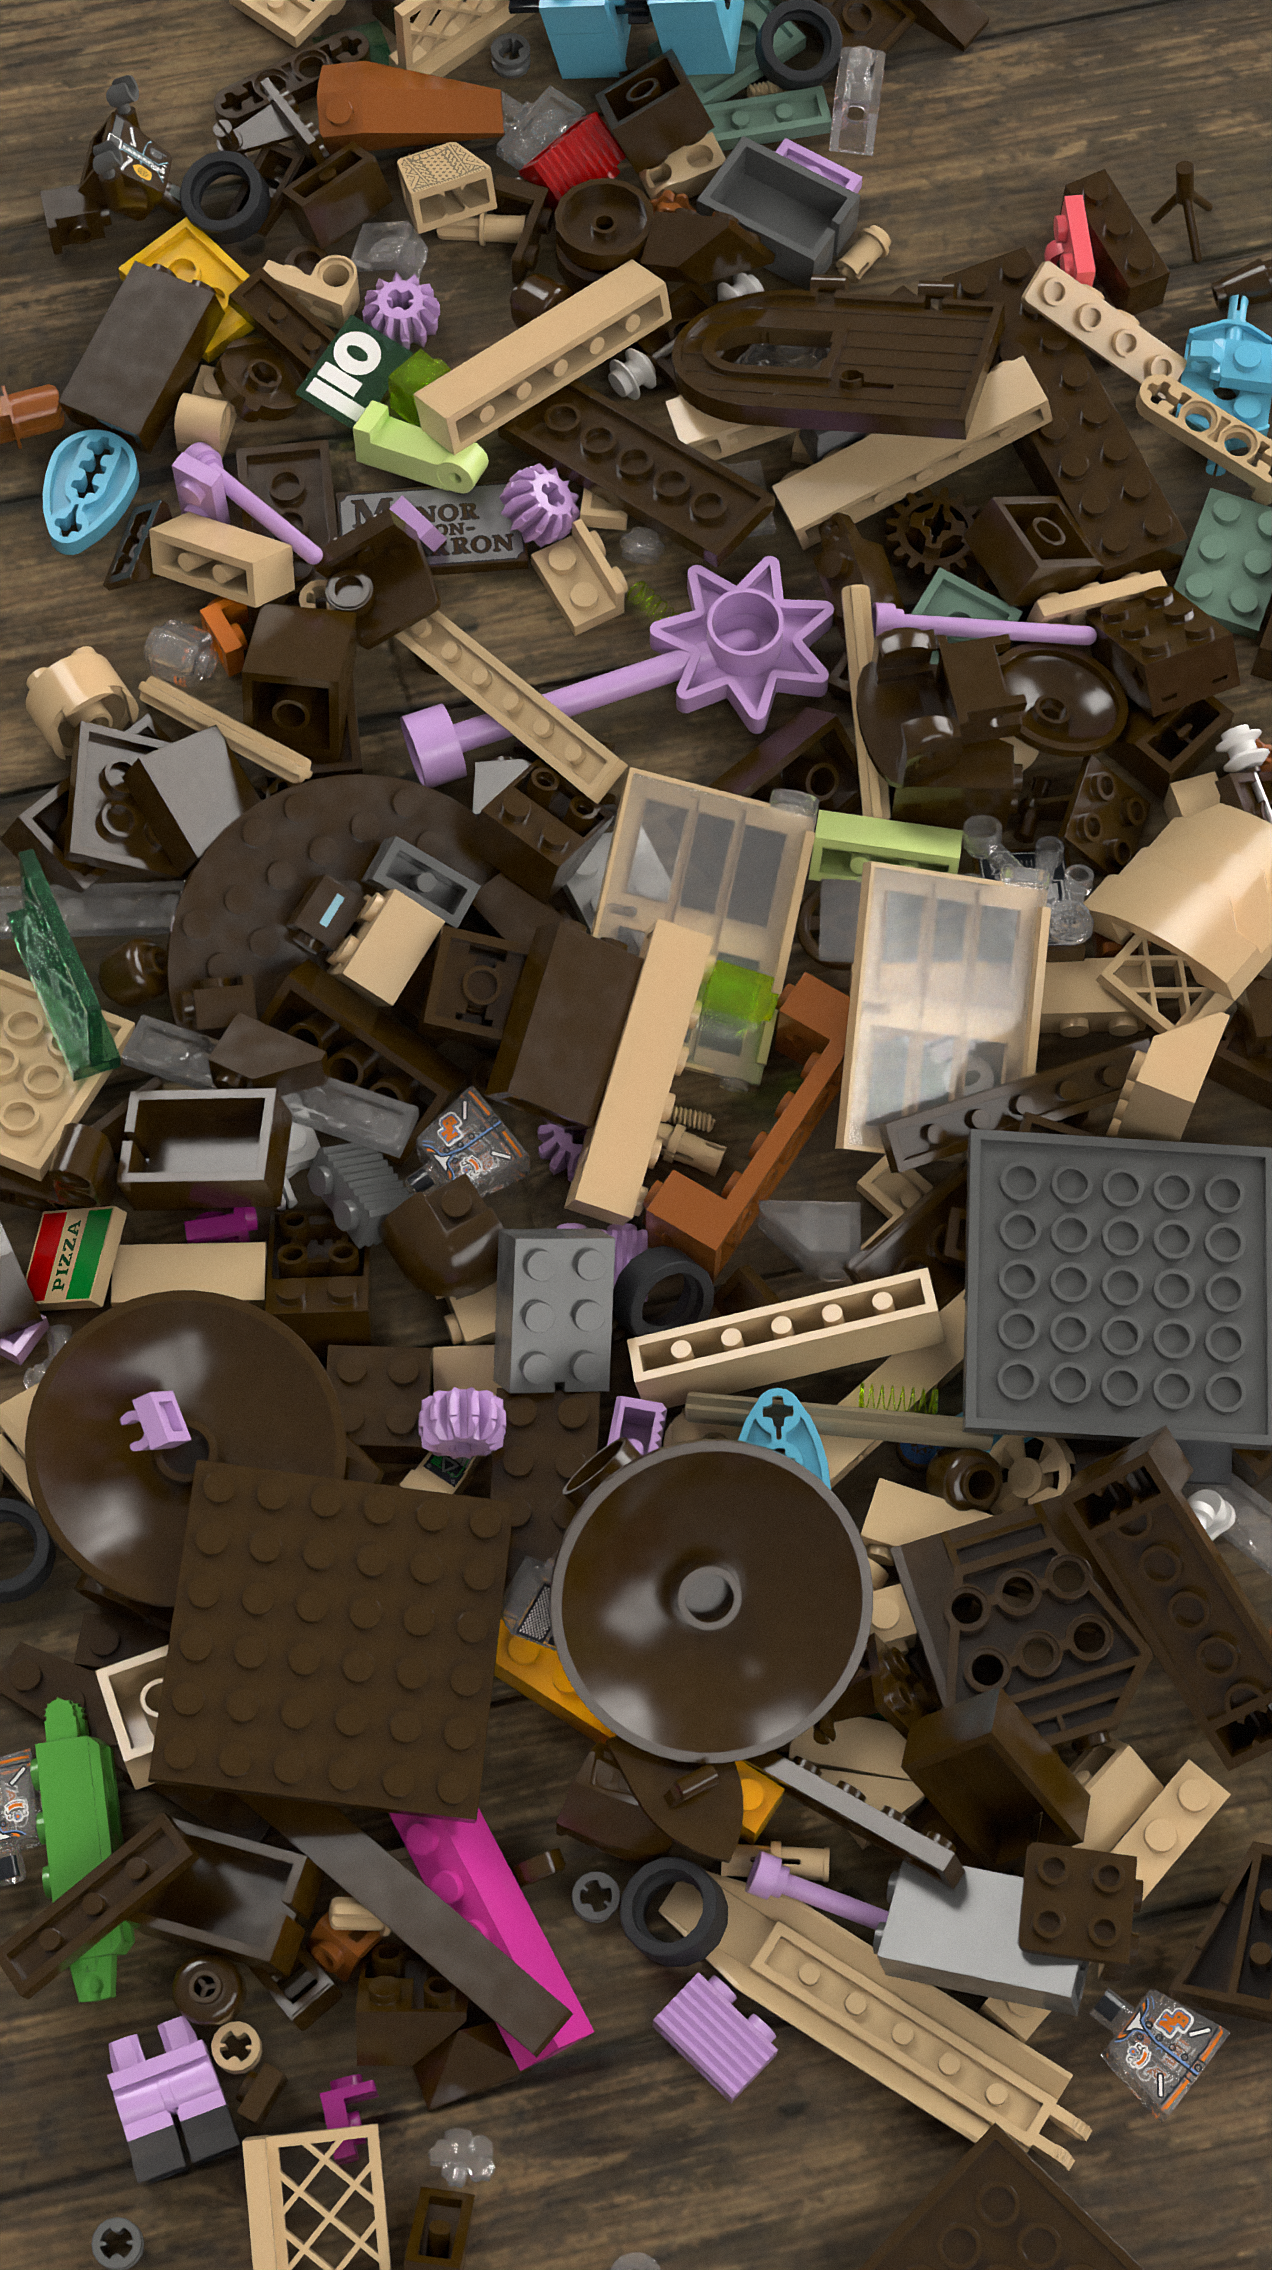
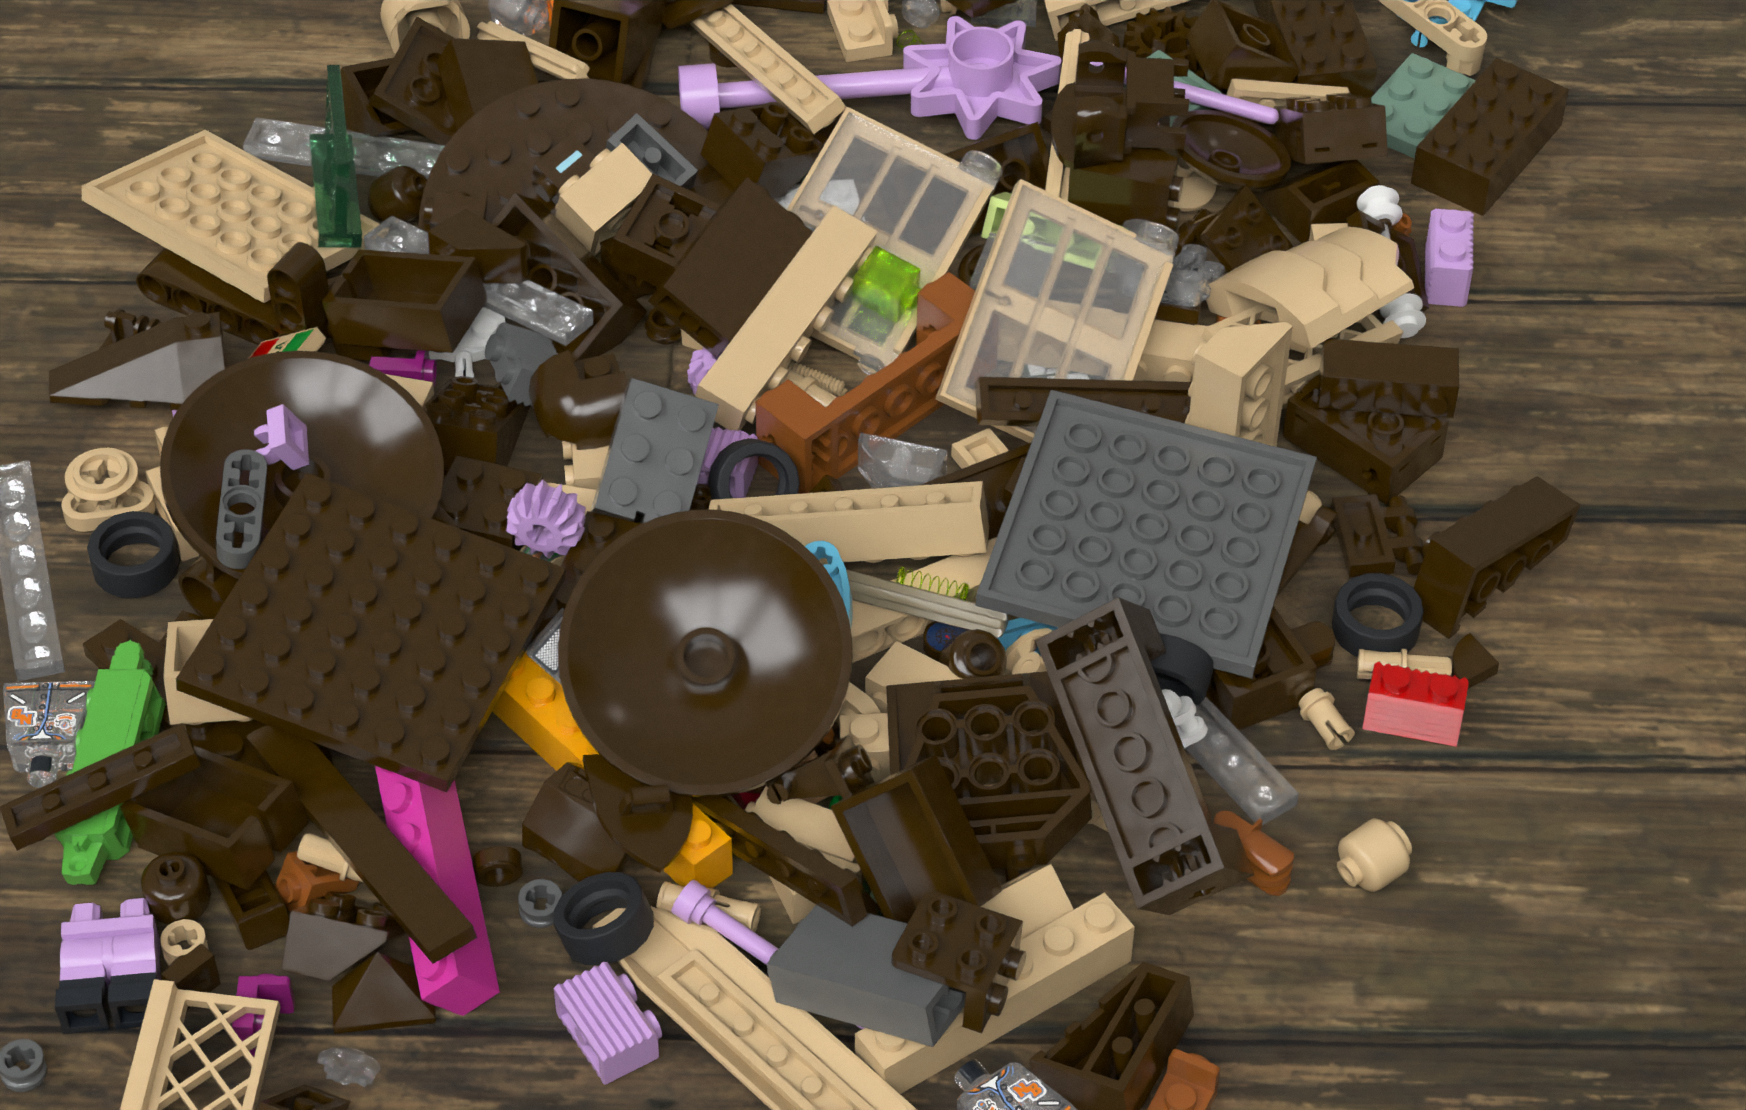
camera: 15 degrees right, 20 degrees down
clear torso [404,1085,530,1198] -> none
none -> dark grey beam [216,449,267,569]

